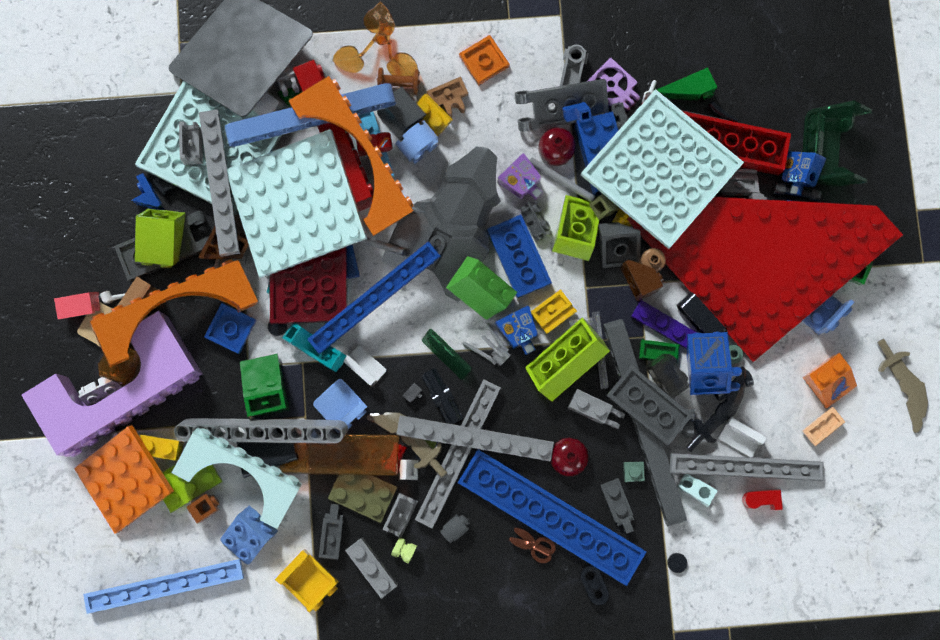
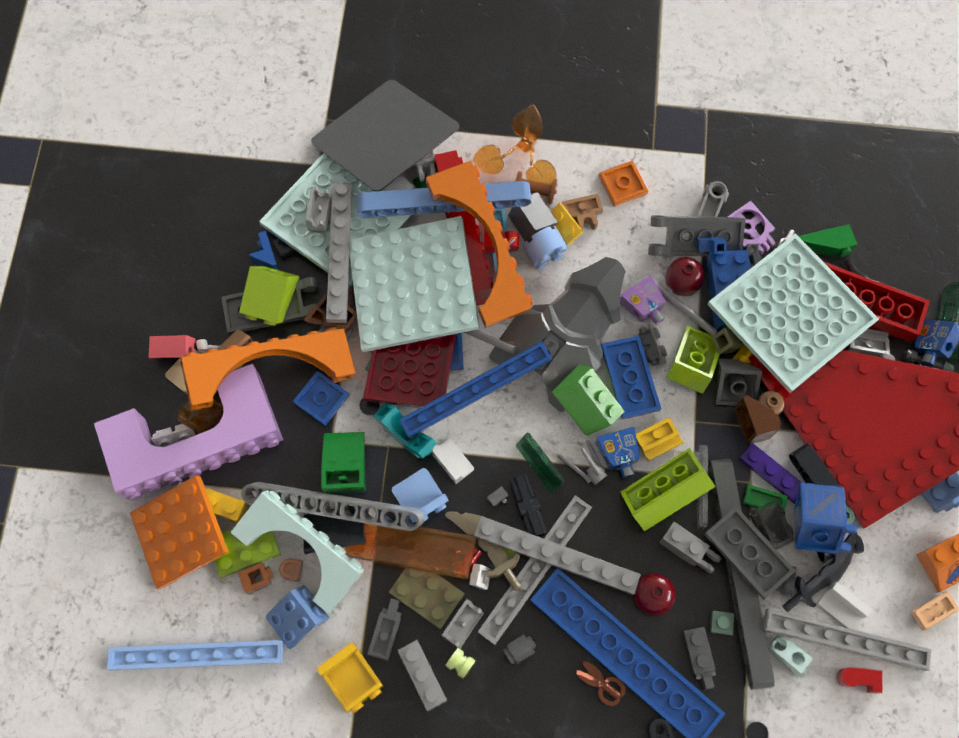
camera: 10 degrees right, 10 degrees down
none -> nougat tile [279,558,303,582]

